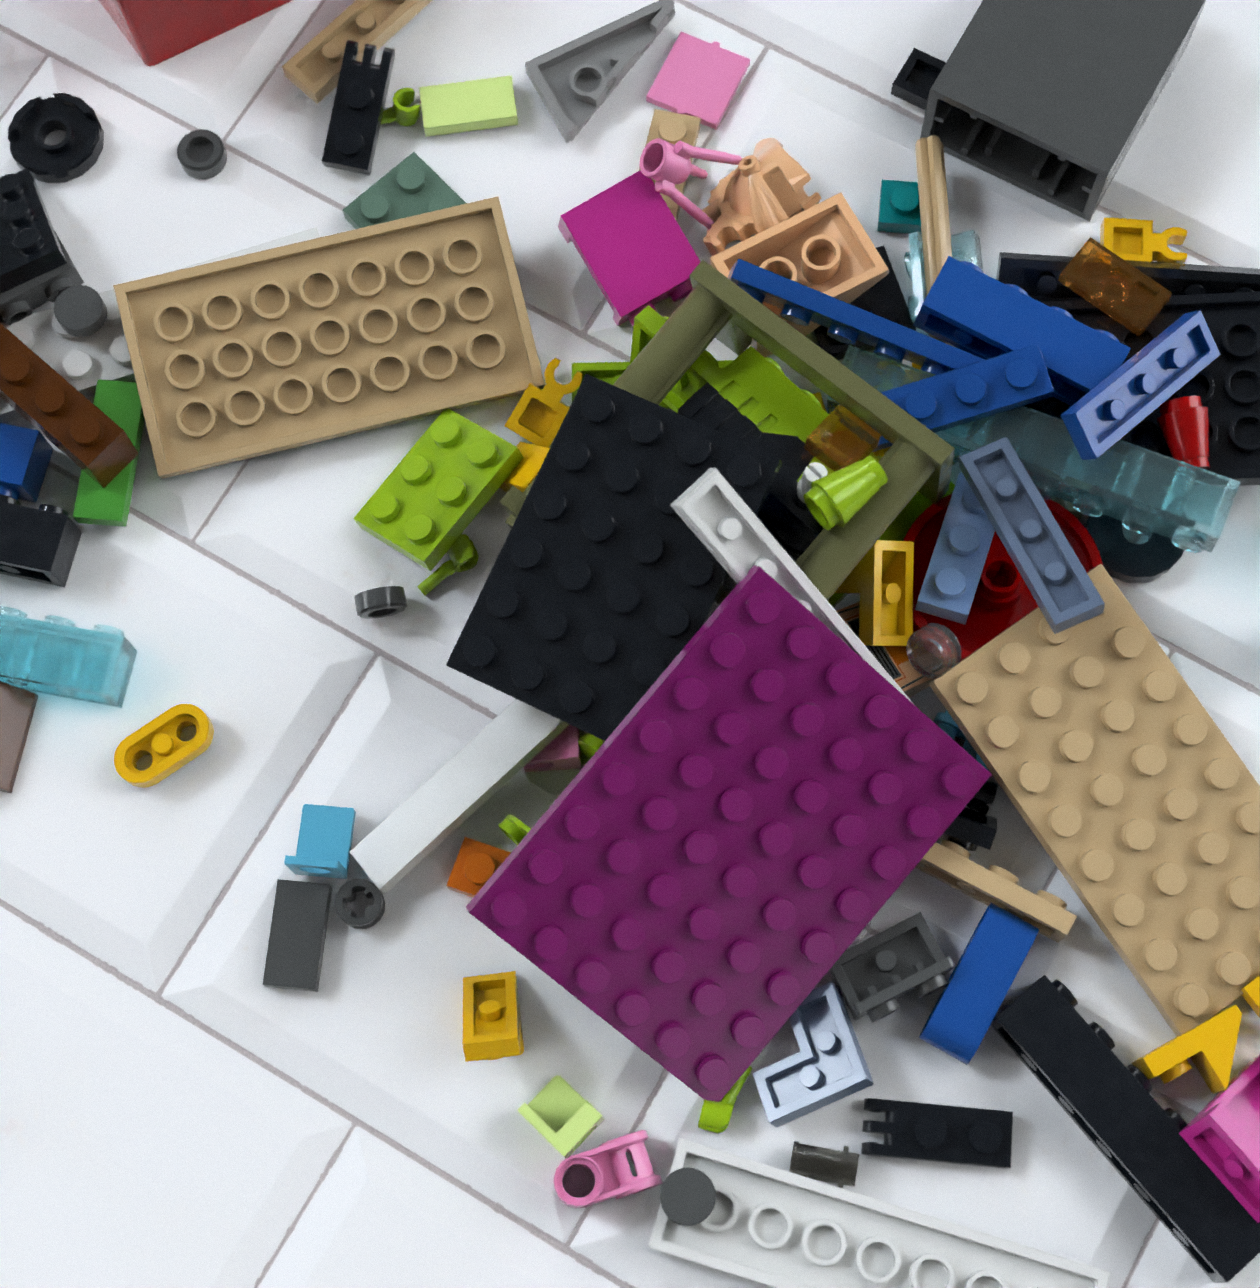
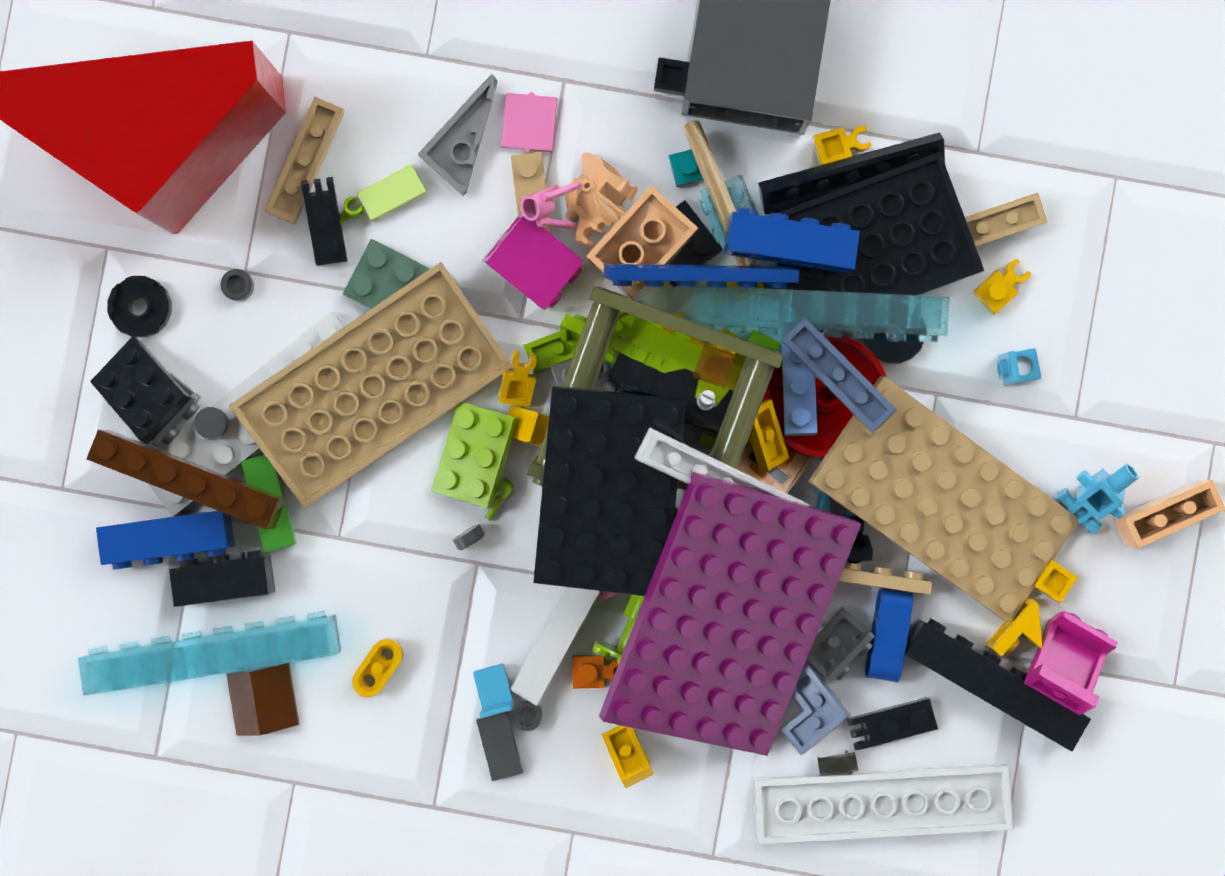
camera: 20 degrees left, 15 degrees up
yellowish green panel [517,1075,604,1158] -> none
bright pink piece [554,1130,663,1208] -> none
dark grey tile [660,1168,716,1226] -> none
lime hand [698,1066,753,1133] -> none
lime cone [803,455,888,530] -> none
blue plate [839,343,1054,452] -> none
clear tile [906,623,962,678] -> none
clear orange plate [1059,237,1172,337] -> none
plate [1061,310,1221,460] -> none
red cone [1157,396,1210,475] -> none

